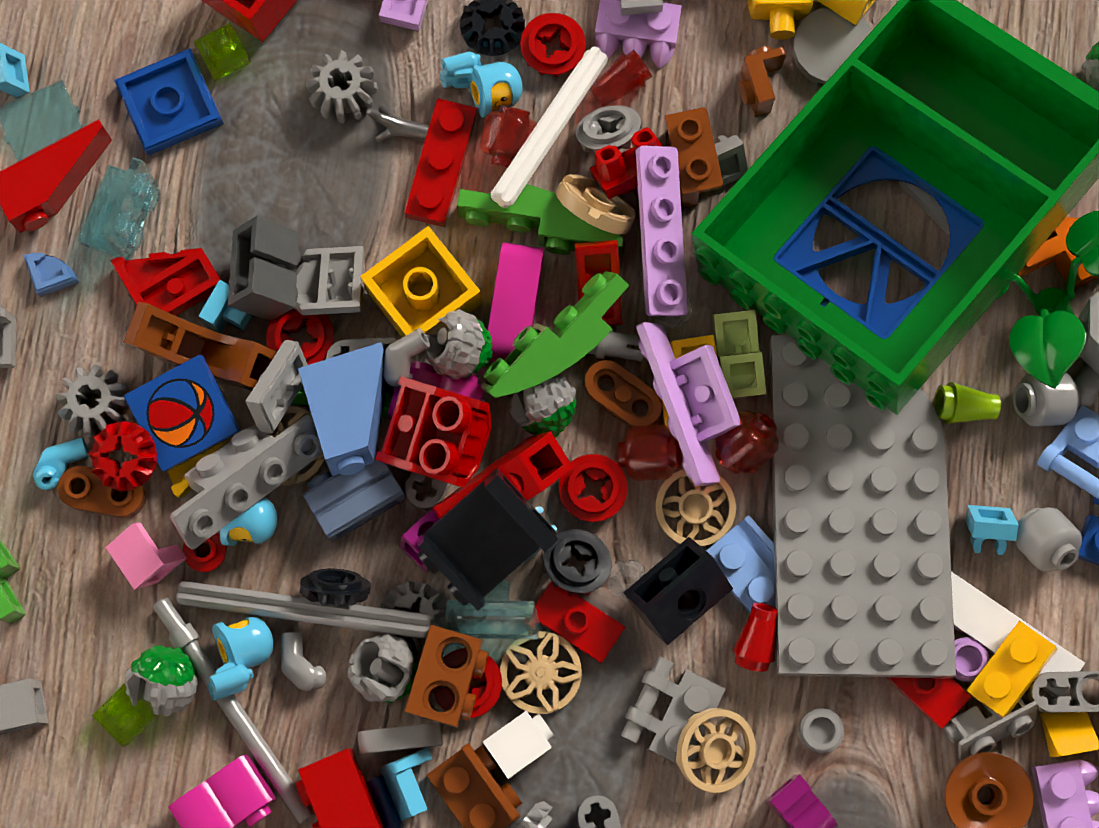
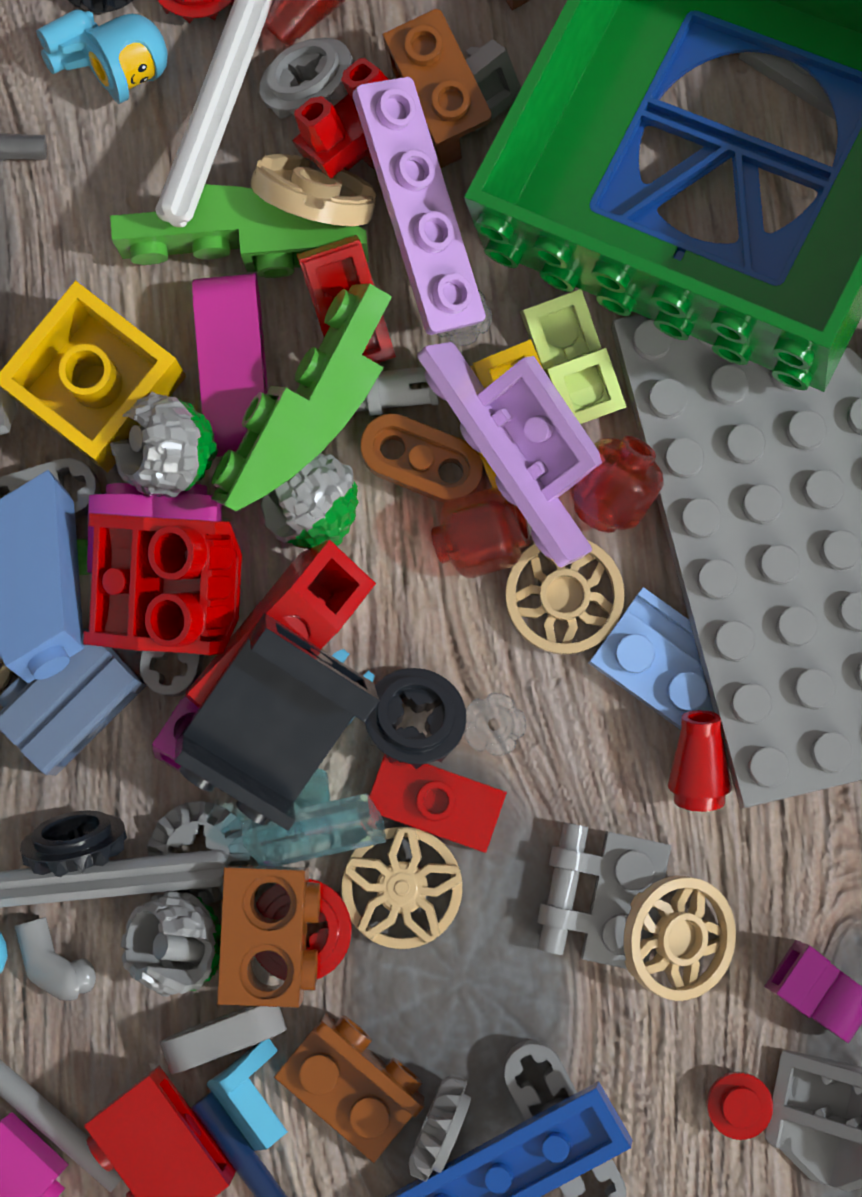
camera: 15 degrees left, 5 degrees up
light grey arm [383,328,430,387] -> none
red plate [404,98,478,228] -> none
clear red head [480,105,537,168] -> none
white brick [483,711,554,779] -> none
red gear [559,454,628,523] -> none
black brick [623,537,733,645] -> none
light grey tile [798,708,844,753] -> none

